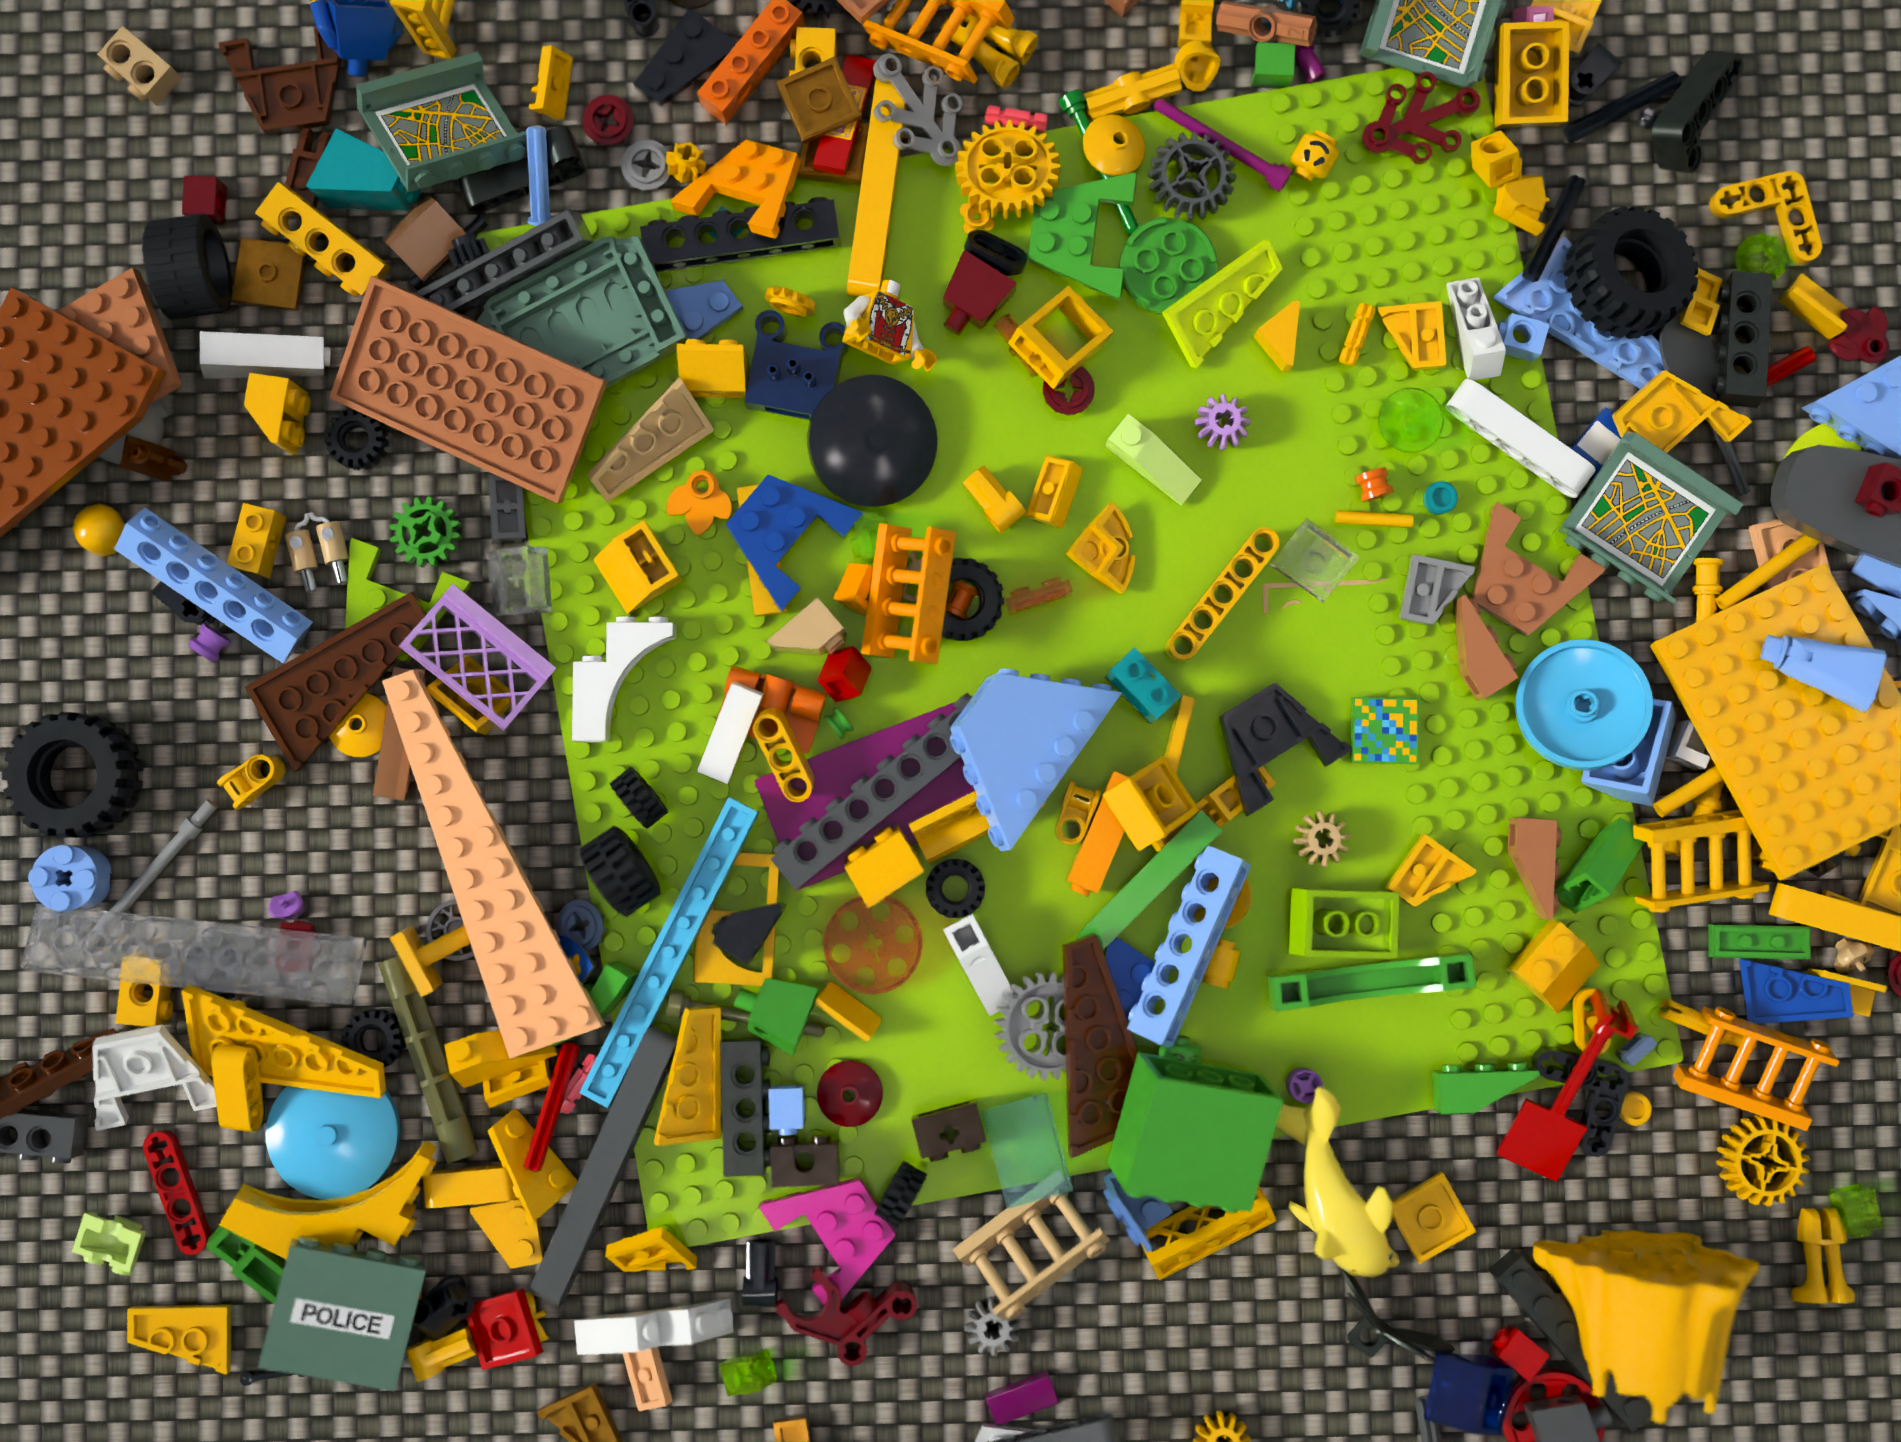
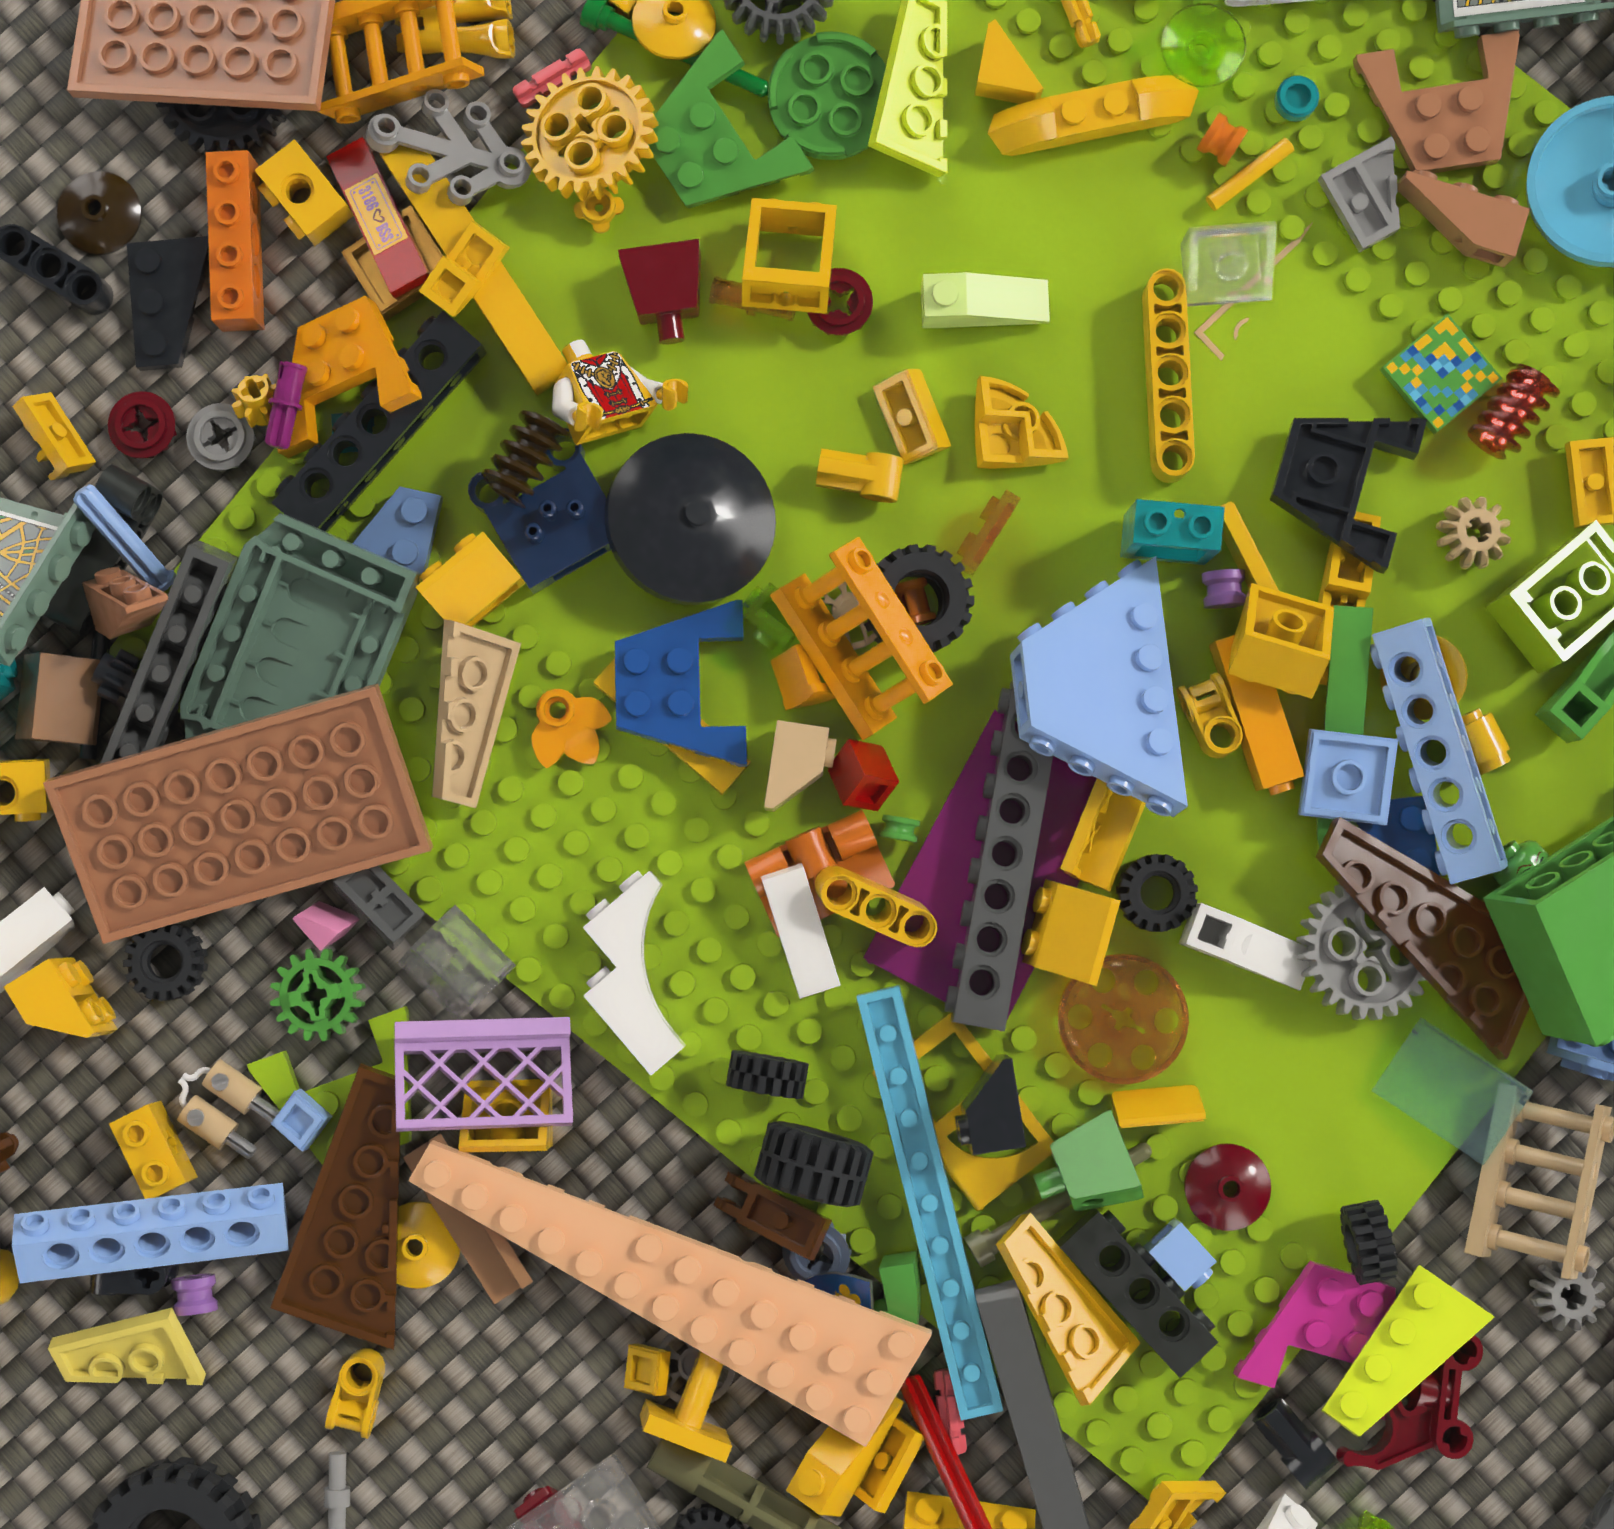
camera: 40 degrees left, 0 degrees up
medium lavender piece [268,891,305,920] -> none
yellow slope [593,520,683,615] -> none
yellow gear [764,286,816,317] -> none
dark brown brick [770,1134,840,1188] -> none
pearl gold plate [776,56,862,144] -> none
dark brown brick [911,1099,986,1162] -> none
black plate [964,230,1028,276] -> none
lavender gear [1195,394,1251,450] -> none
none -> light yellow wing [48,1308,206,1385]
none -> nougat slope [82,567,168,639]
none -> magenta axle [265,361,307,449]
none -> light blue tile [271,1089,333,1151]
none -> bright pink slope [293,901,360,951]
none -> yellow slope [419,221,510,317]
none -> dark brown piece [481,410,571,509]
none -> yellow tile [624,1343,671,1396]
none -> reddish brown hinge [713,1171,832,1260]
none -> yellow brick [987,75,1199,156]
none -> medium lavender wheel [1202,569,1246,609]
none -> light blue tile [1298,729,1398,825]
none -> neon yellow wing [1321,1265,1494,1437]
none -> clear red piece [1468,364,1560,460]

